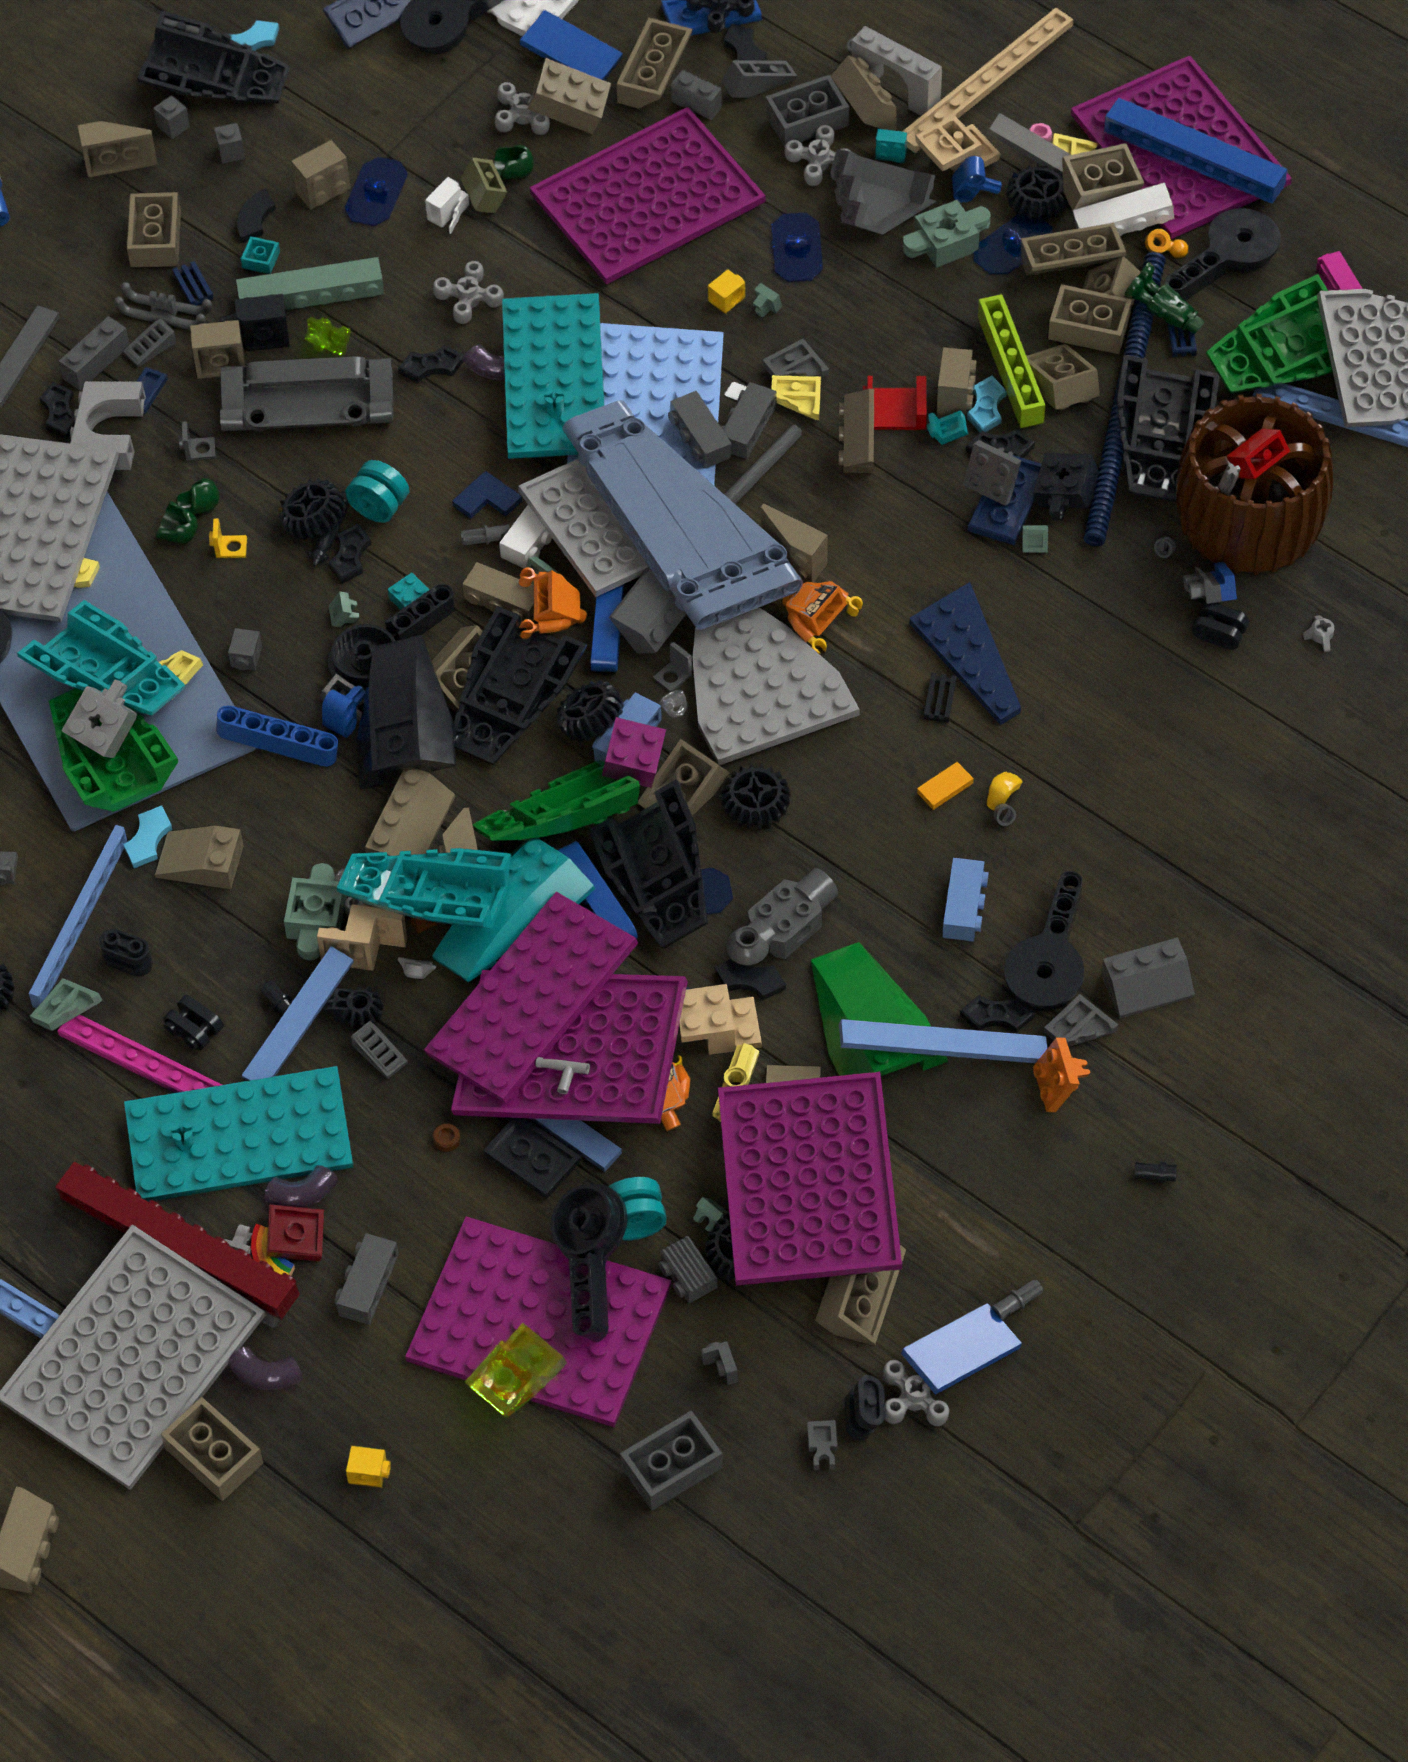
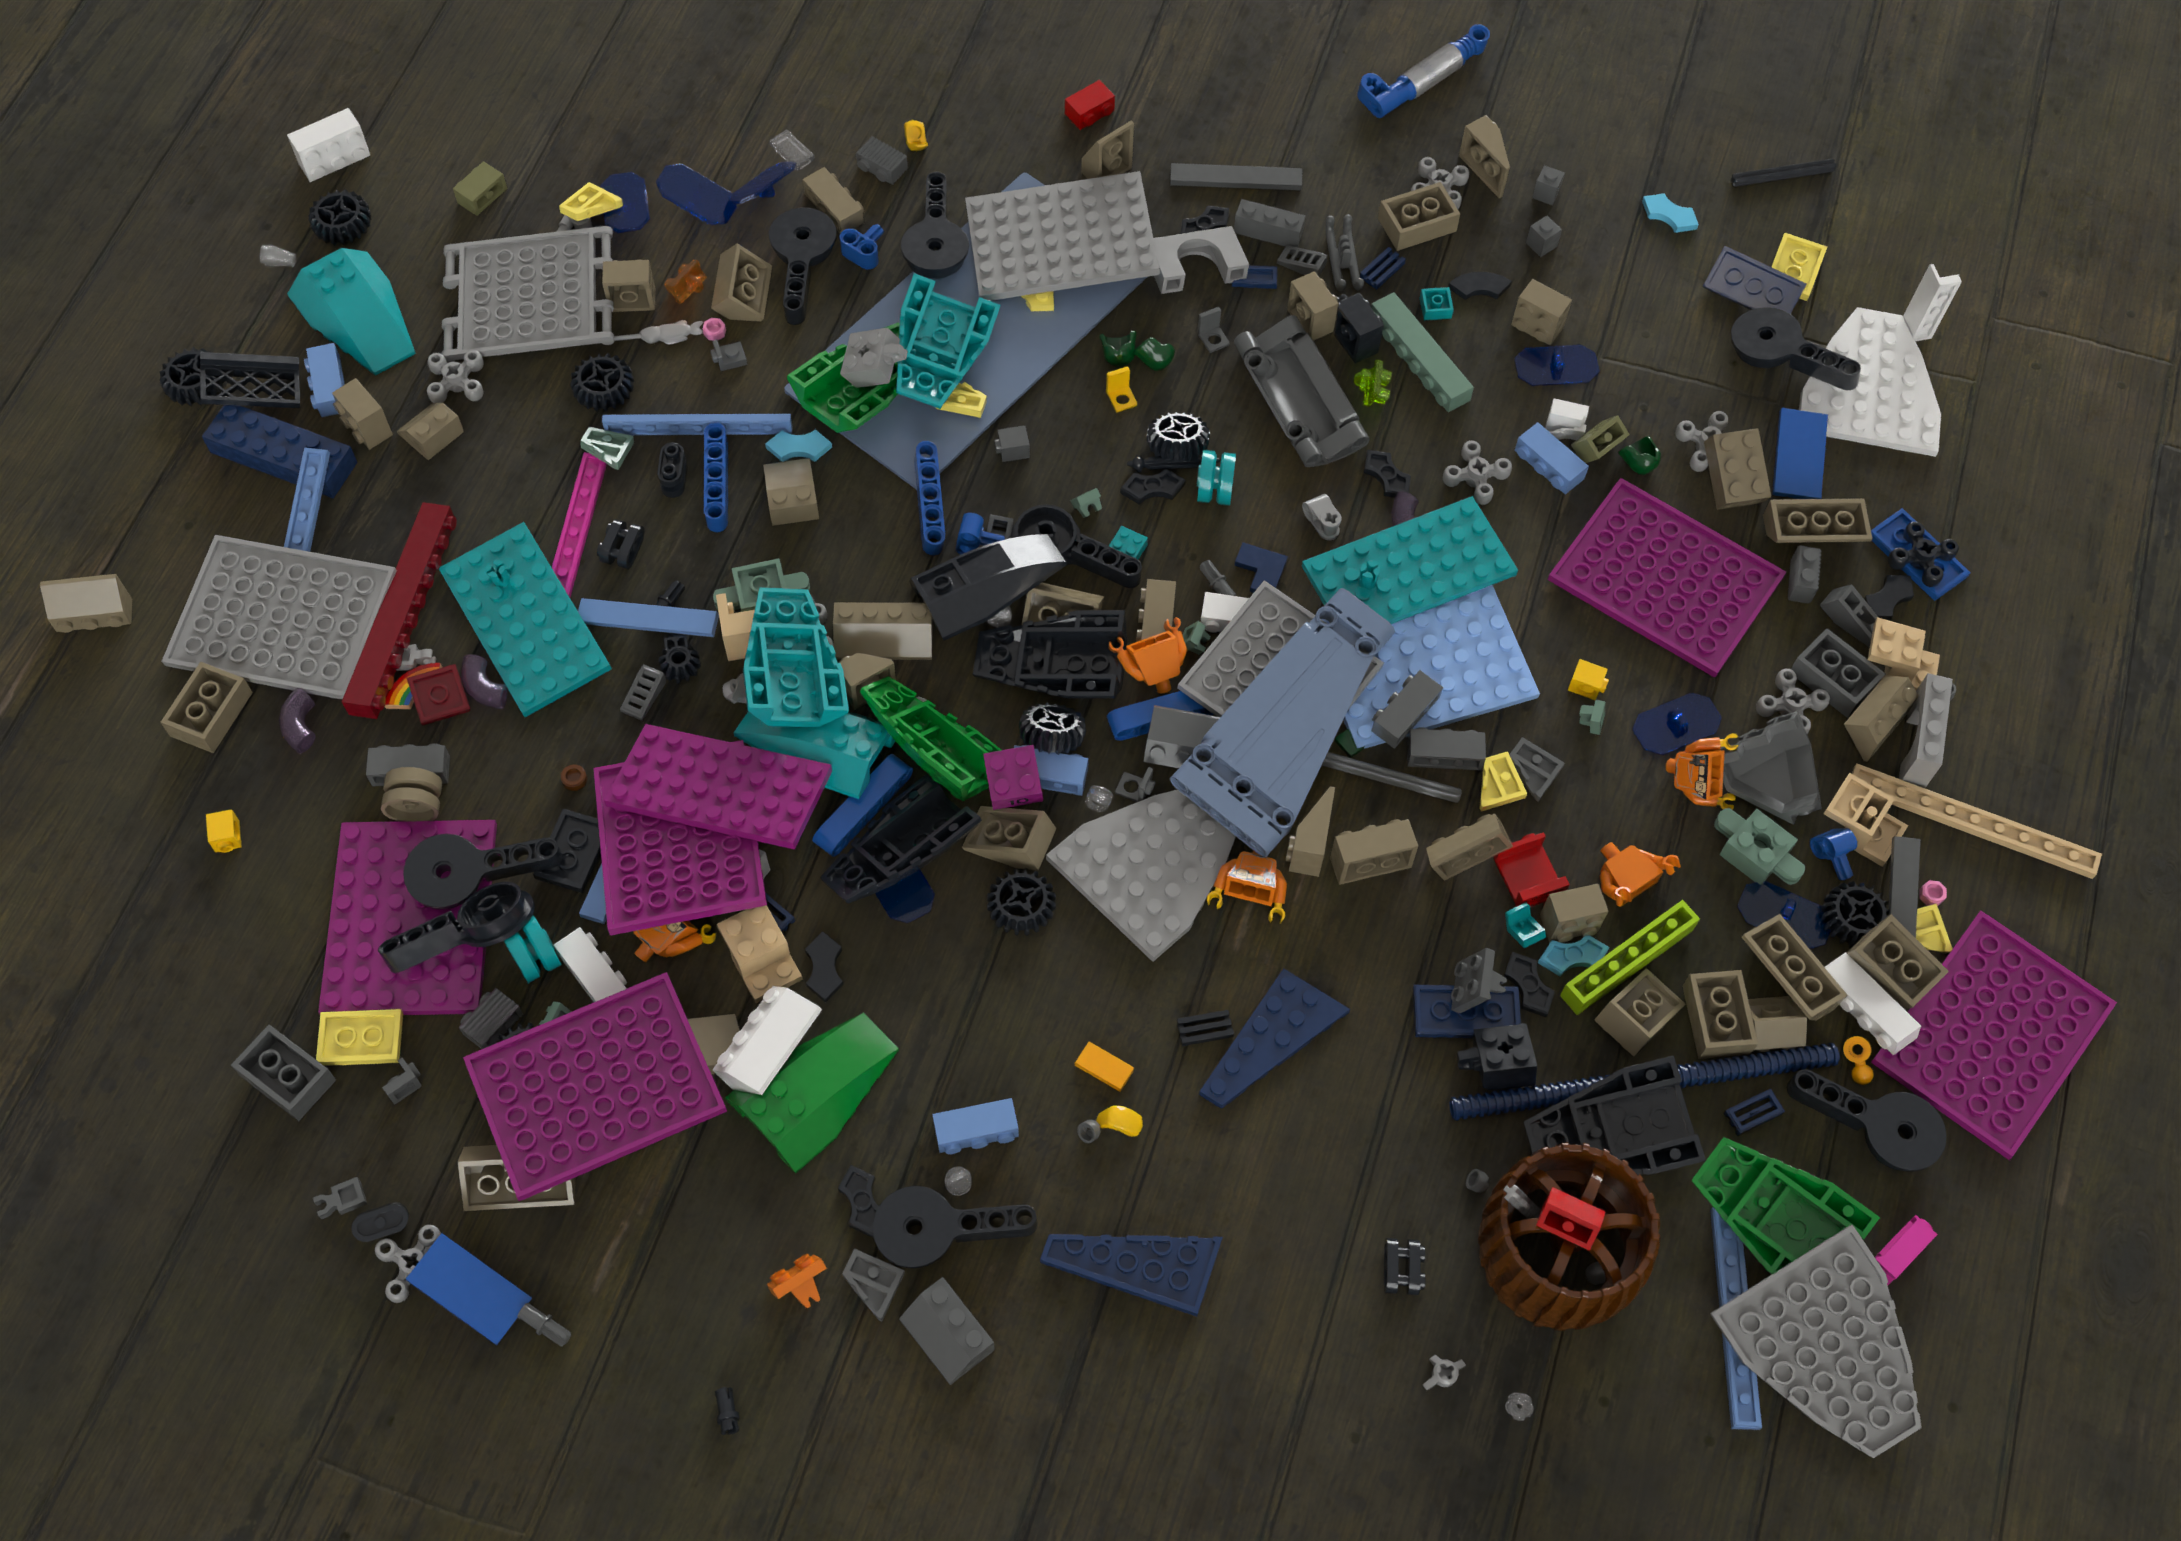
camera: 65 degrees right, 5 degrees up
black wedge [137,10,290,103] -> none
clear neon green slope [465,1323,567,1418] -> none
light grey piece [536,1057,590,1094] -> none
light yellow piece [713,1043,759,1122] -> none
white sticker [725,382,747,401] -> none
dark grey brick [726,868,838,965] -> none
medium blue tile [839,1019,1047,1063] -> none
teal piece [876,129,907,163] -> none
sand green tile [1022,525,1048,553] -> none
blue brick [1104,98,1287,203] -> none
dark green piece [1124,262,1205,335] -> none
dark grey hips [1183,562,1237,604] -> none
none -> light yellow plate [316,1009,403,1066]
none -> dark tan wheel [381,767,442,822]
none -> black beam [403,834,563,909]
none -> white brick [554,927,627,1002]
none -> blue beam [704,423,728,532]
none -> white slope [713,986,822,1095]
none -> clear tile [945,1167,972,1195]
none -> dark blue wing [1040,1234,1223,1317]
none -> light grey piece [1302,494,1342,540]
none -> dark tan brick [1330,819,1418,885]
none -> light grey gear [1411,157,1469,209]
none -> clear plate [1505,1392,1534,1421]
none -> medium blue brick [1515,422,1589,494]
none -> orange torso [1600,842,1681,907]
none -> orange torso [1666,734,1739,809]
none -> tan bracket [1868,617,1940,690]

